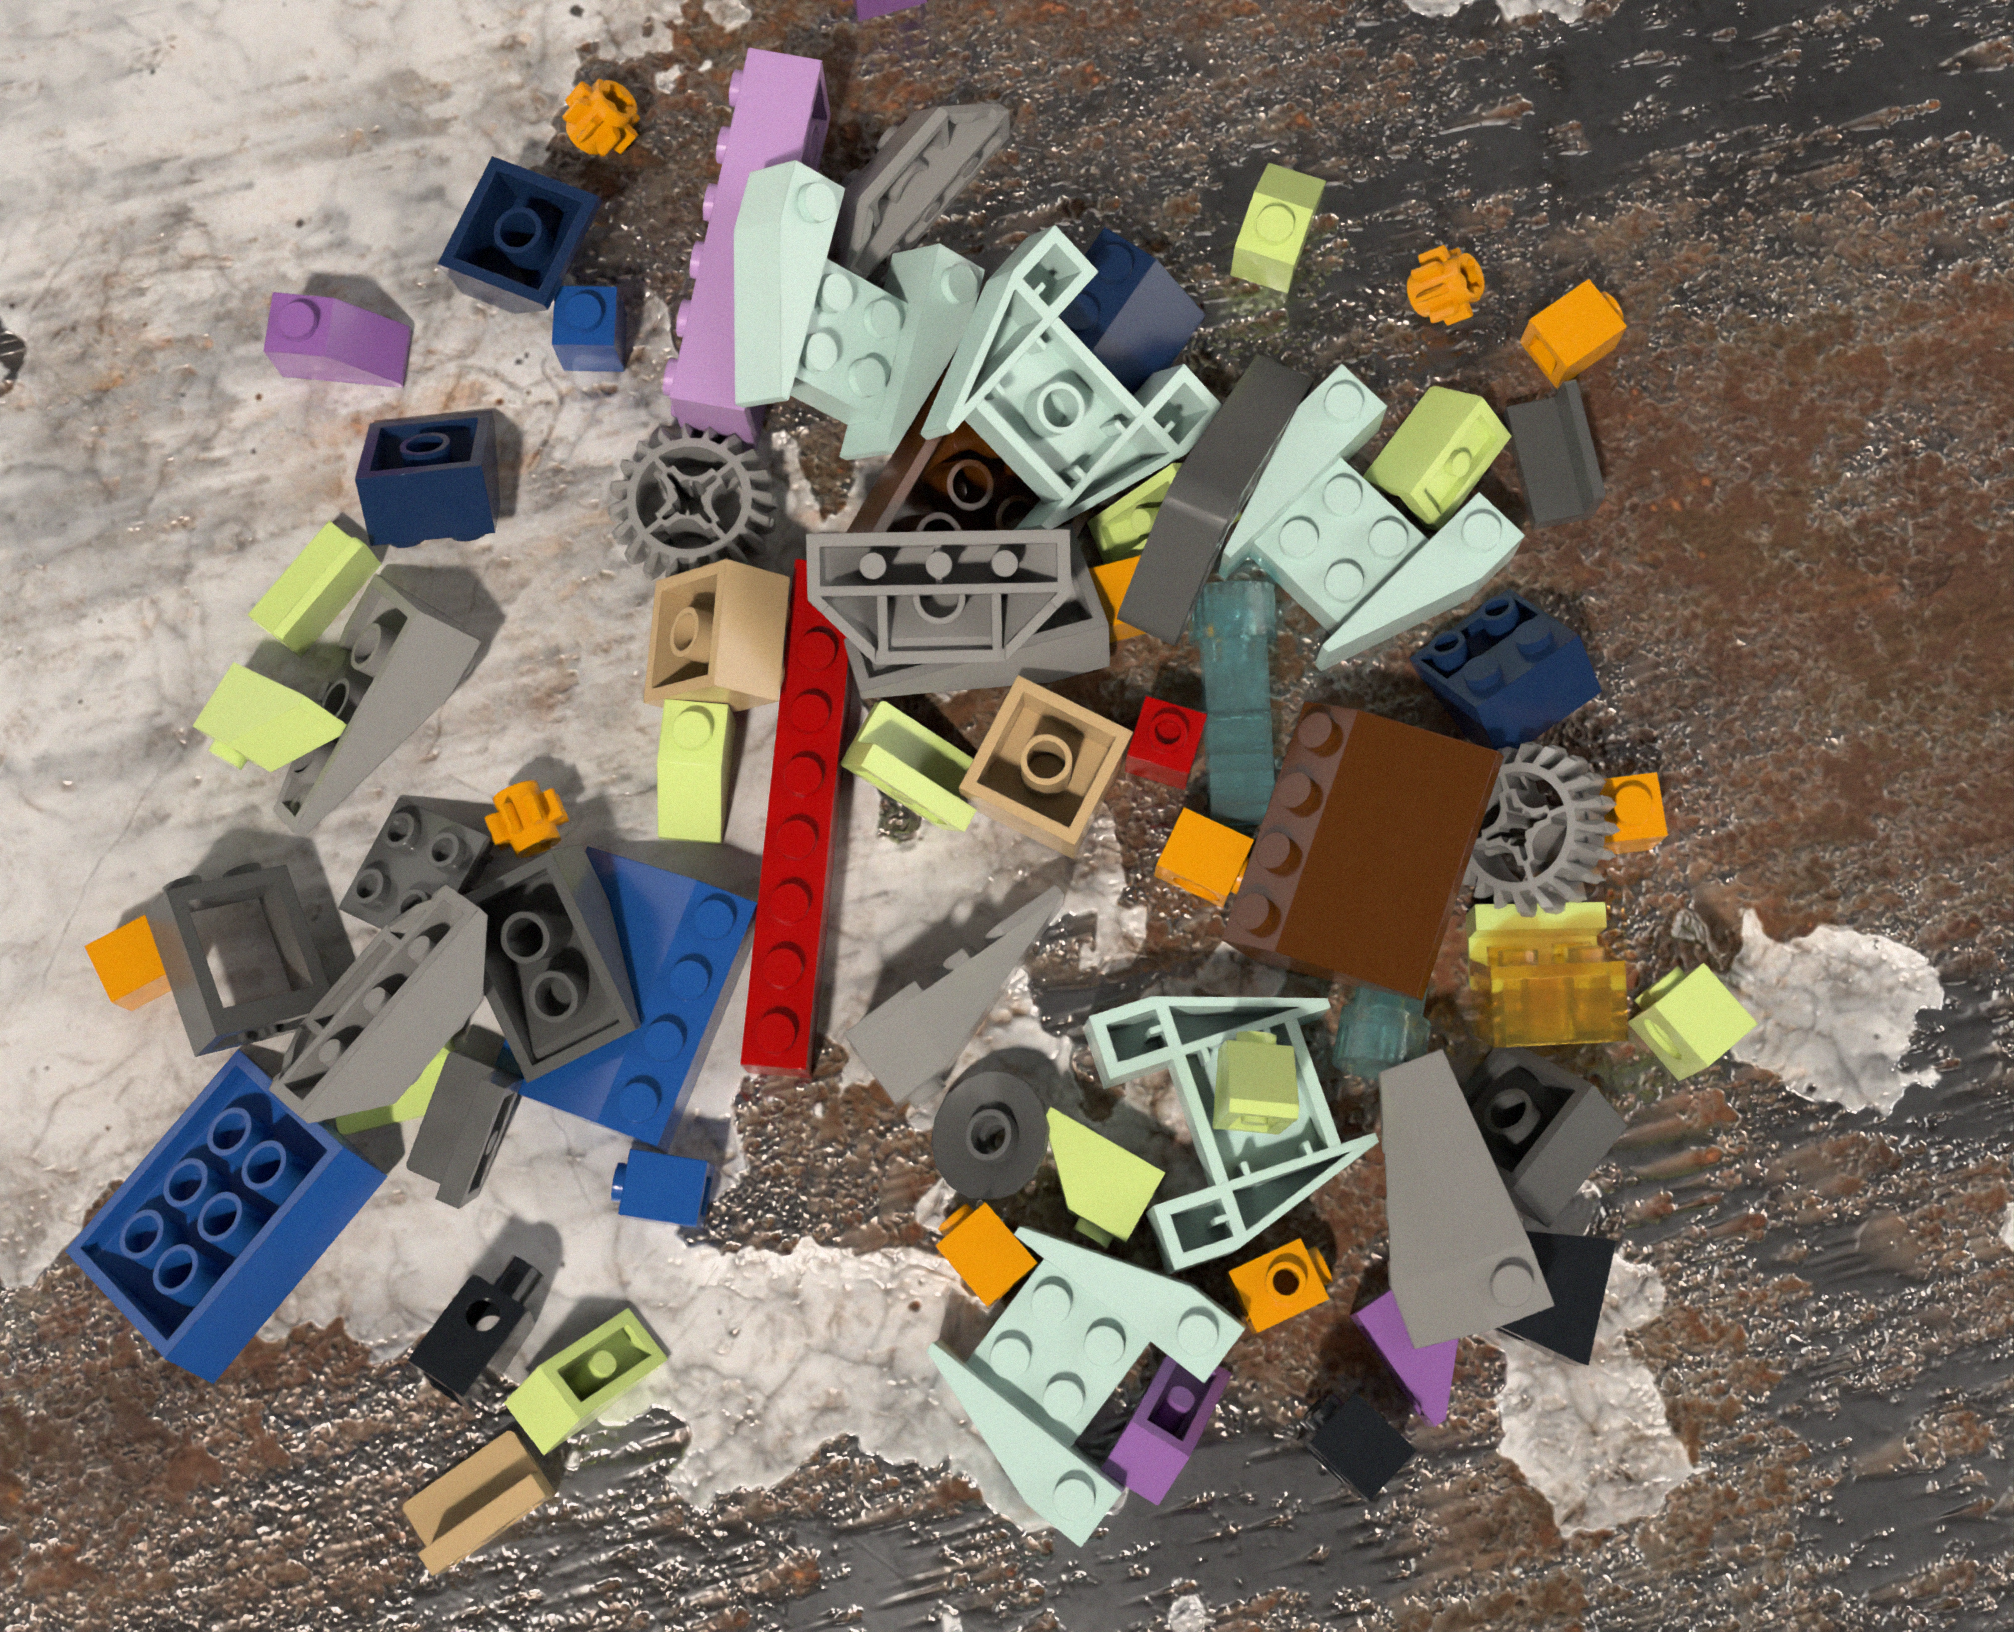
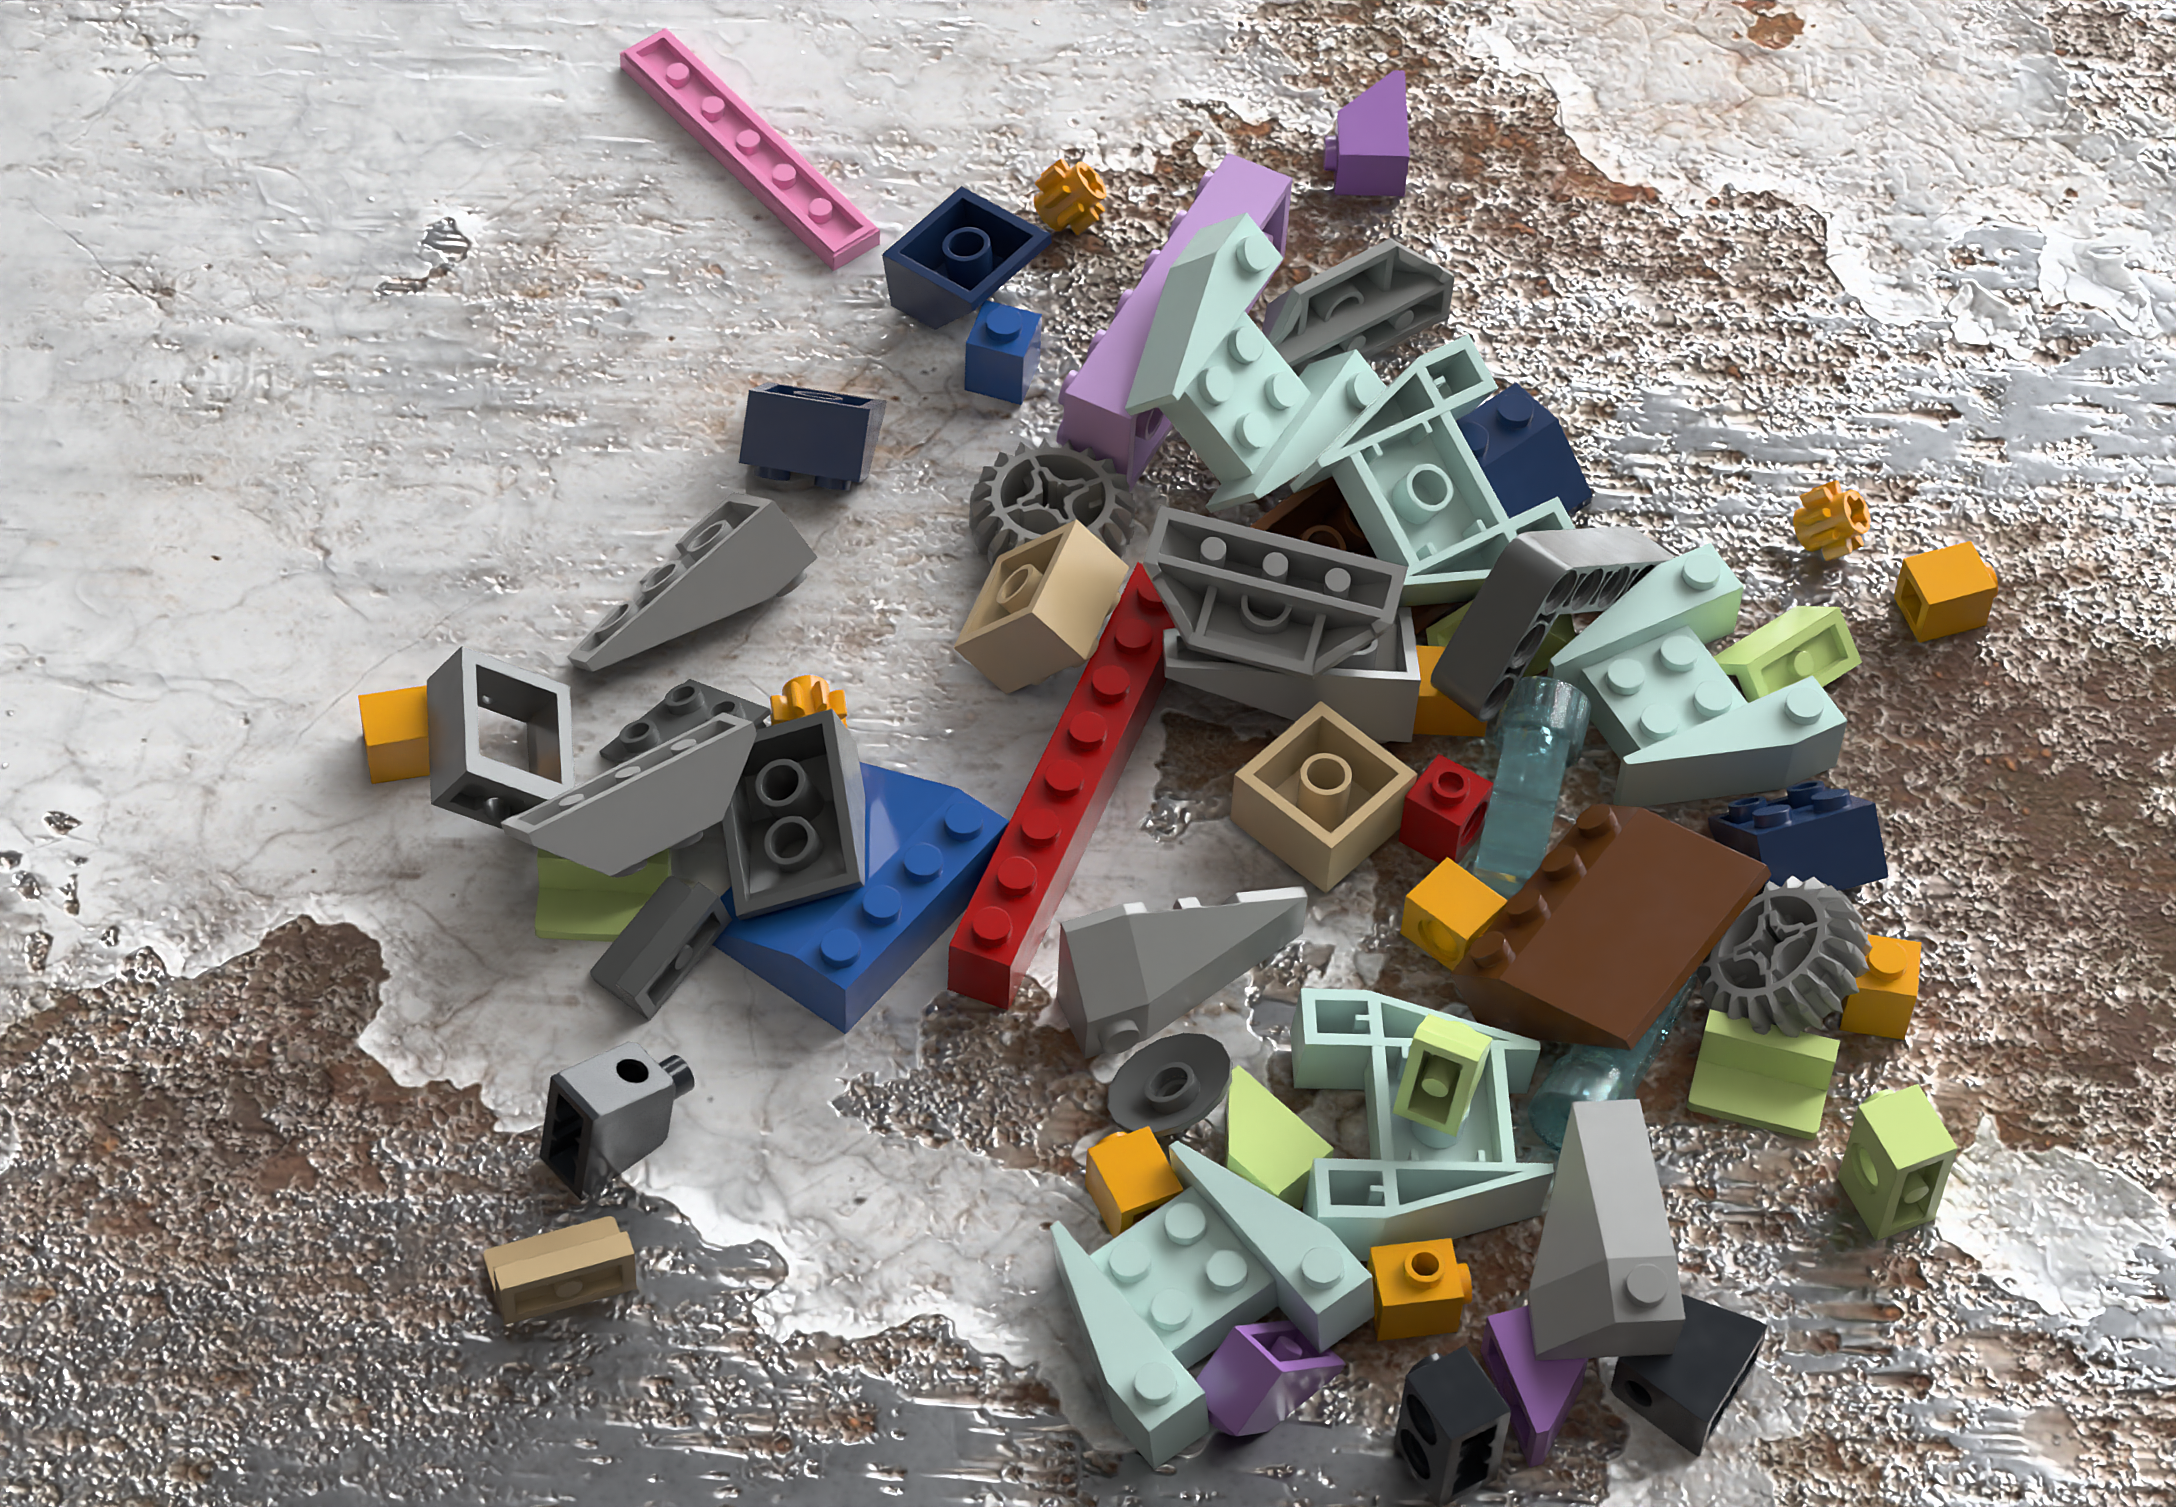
camera: 10 degrees right, 25 degrees down
blue slope [65,1049,388,1384] -> none
yellowish green slope [192,662,347,772] -> none
yellowish green panel [248,521,381,658] -> none
medium lavender slope [263,292,412,388] -> none
yellowish green slope [504,1308,668,1455] -> none
blue brick [611,1149,715,1231] -> none
yellowish green slope [657,699,736,845] -> none
yellowish green panel [840,701,977,832] -> none
yellowish green slope [1230,163,1326,294] -> none
dark grey slope [1461,1037,1628,1228] -> none
clear yellow brick [1469,941,1629,1048] -> none
dark grey panel [1503,379,1606,530] -> none
none -> bright pink tile [620,28,880,271]

